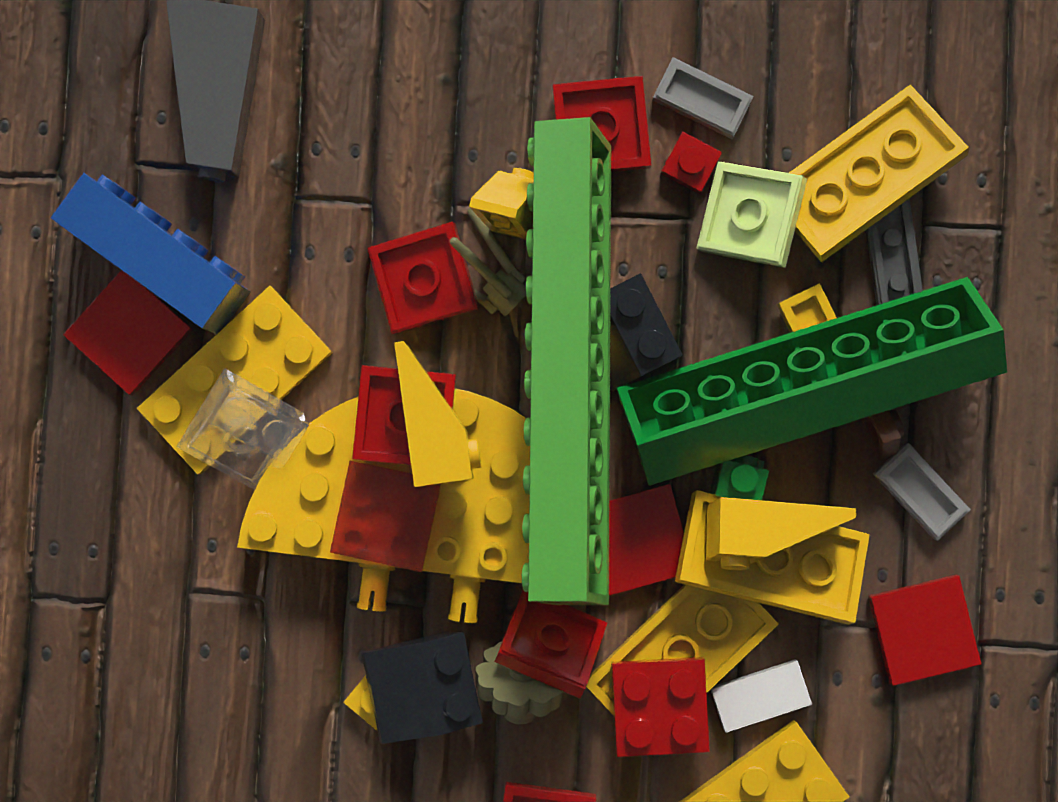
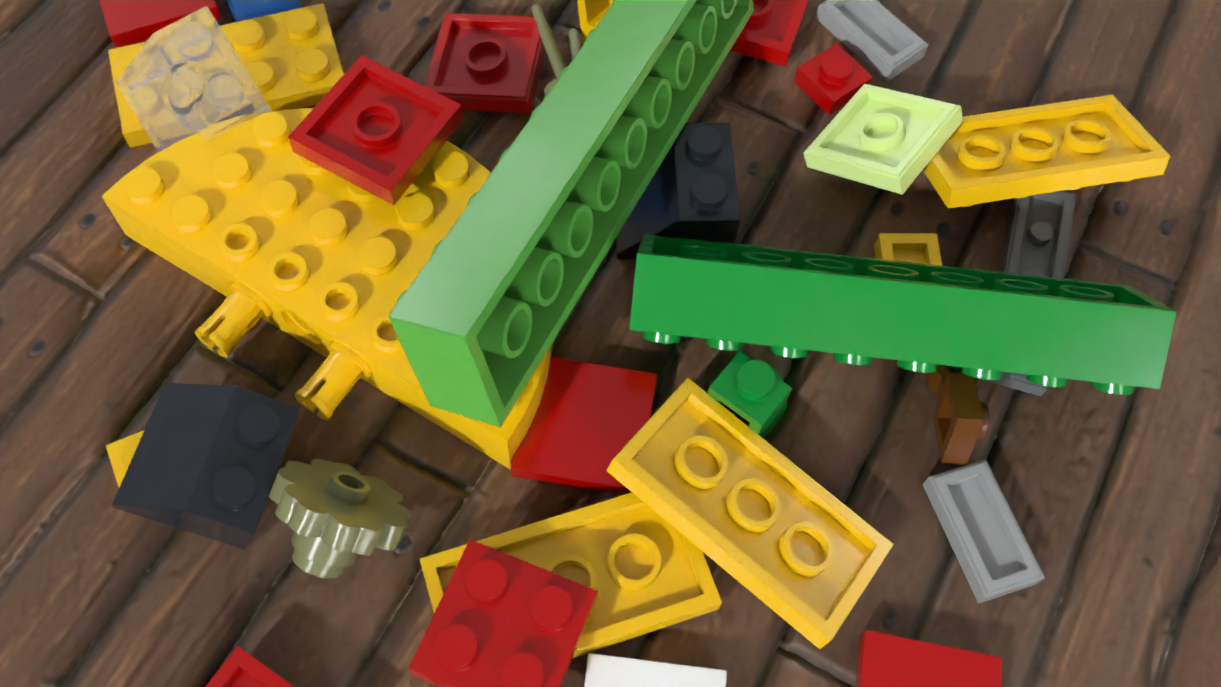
camera: 20 degrees right, 25 degrees down
clear red tile [330,460,442,572] -> none
yellow slope [394,341,481,487] -> none
red tile [494,590,608,698] -> none
yellow slope [706,497,856,570] -> none

